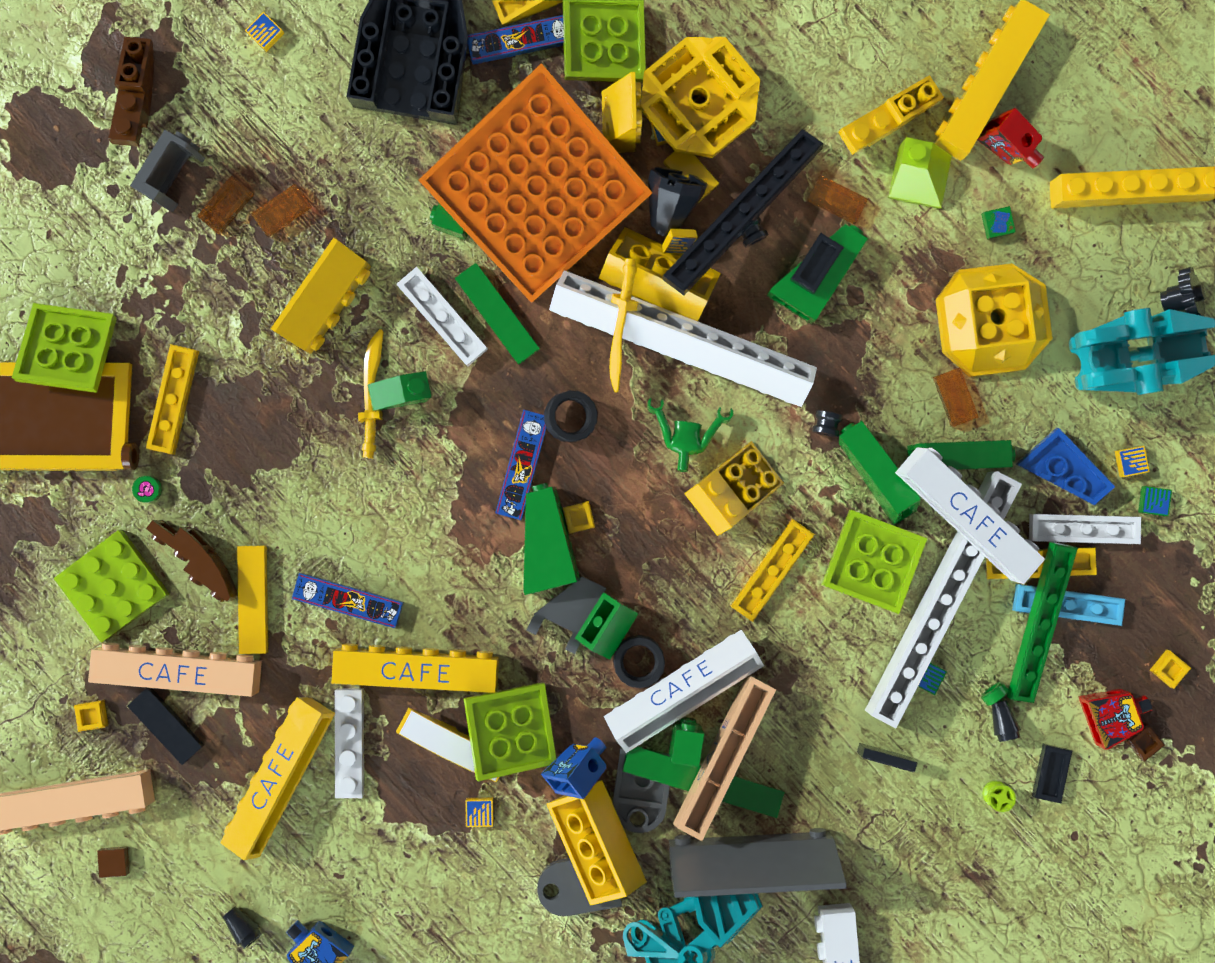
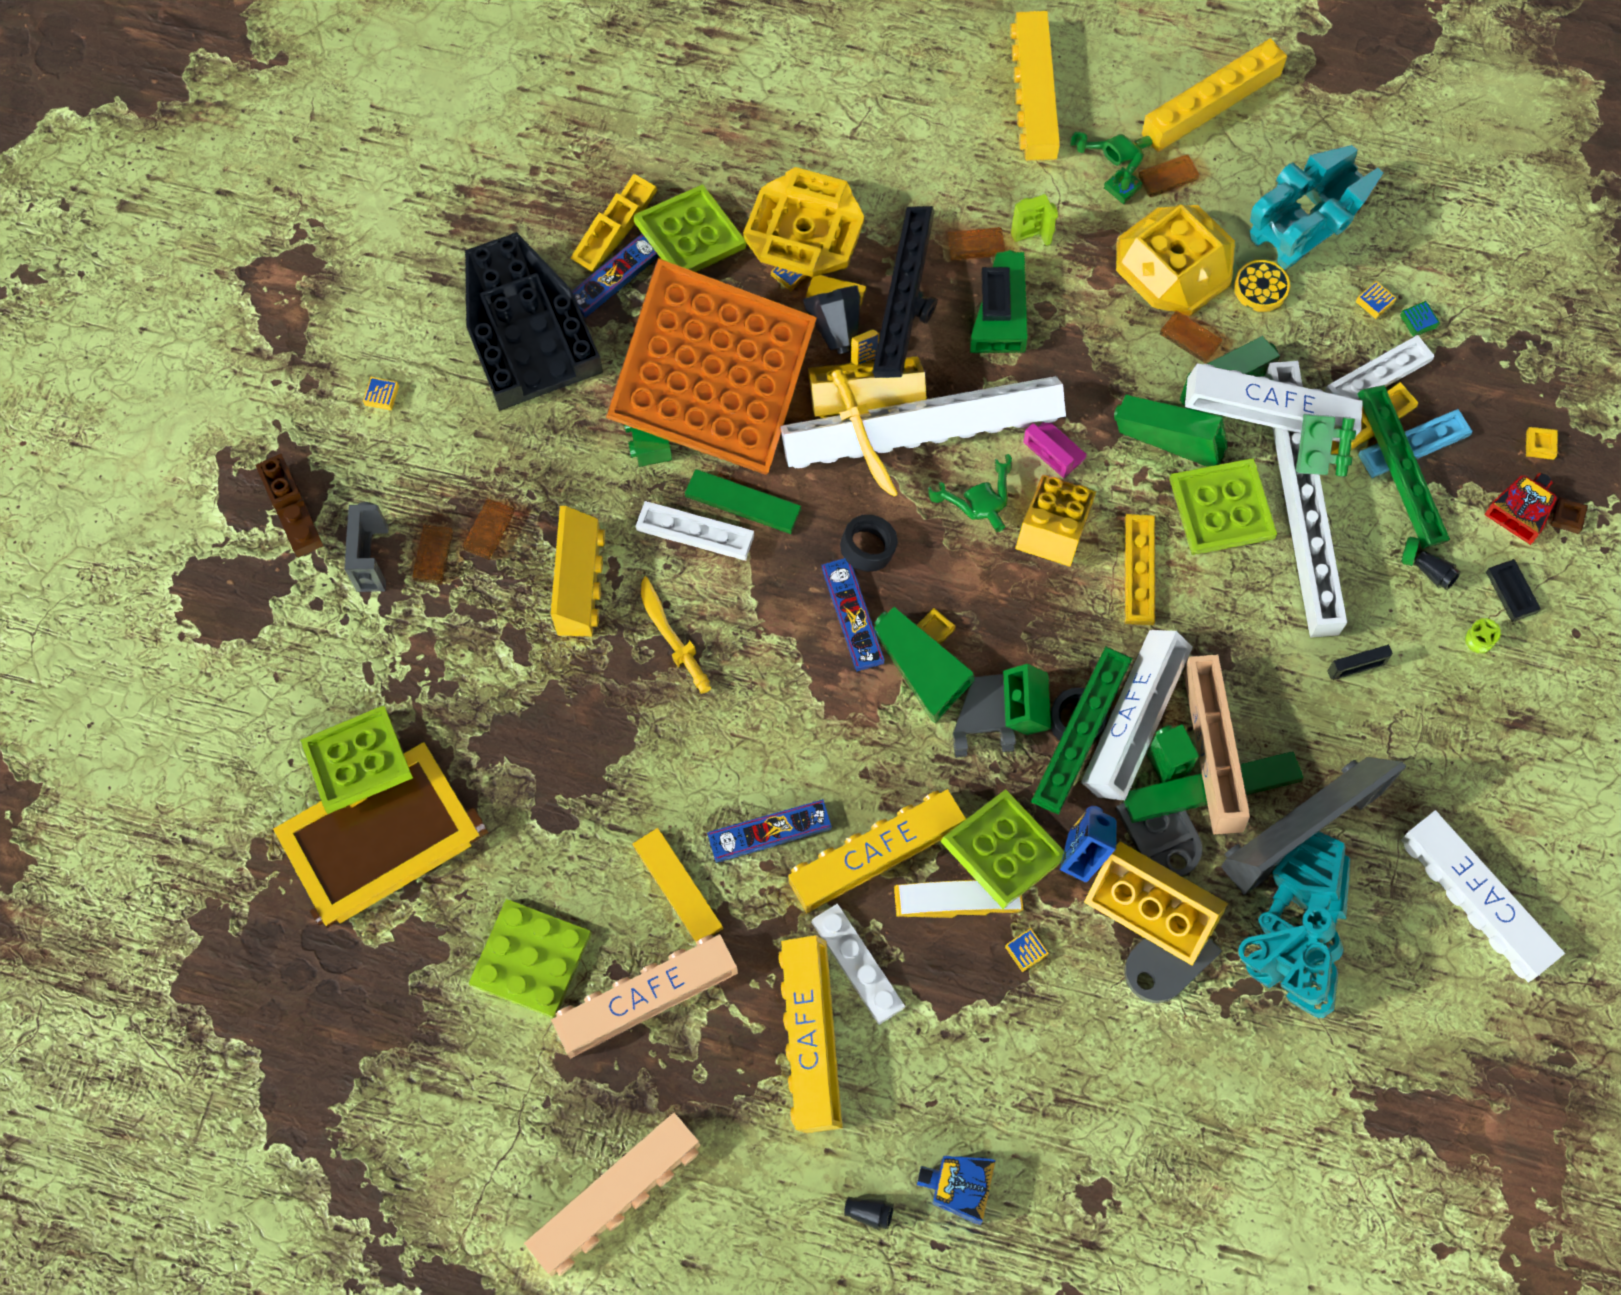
camera: 30 degrees left, 20 degrees down
yellow tile [74,700,108,732] -> none
reddish brown tile [97,846,130,878] -> none
black tile [127,688,204,765] -> none
green tile [132,476,162,503] -> none
yellow tile [146,344,199,455] -> none
reddish brown slope [146,520,238,602] -> none
slope [367,371,432,411] -> none
yellow slope [602,72,642,153] -> none
black wheel [812,410,843,437] -> none
yellow slope [838,75,944,155] -> none
lime slope [888,137,952,209] -> none
tile [918,663,947,695] -> none
red torso [977,108,1044,169] -> none
blue wing [1016,427,1115,505] -> none
black plant [1160,267,1206,317] -> none
none -> lime bracket [1011,194,1058,246]
none -> dark pink panel [1023,423,1087,479]
none -> green tile [1031,646,1133,815]
none -> green piece [1070,132,1152,191]
none -> clear orange tile [1138,154,1199,198]
none -> yellow tile [1234,260,1290,312]
none -> plate [1296,414,1356,477]

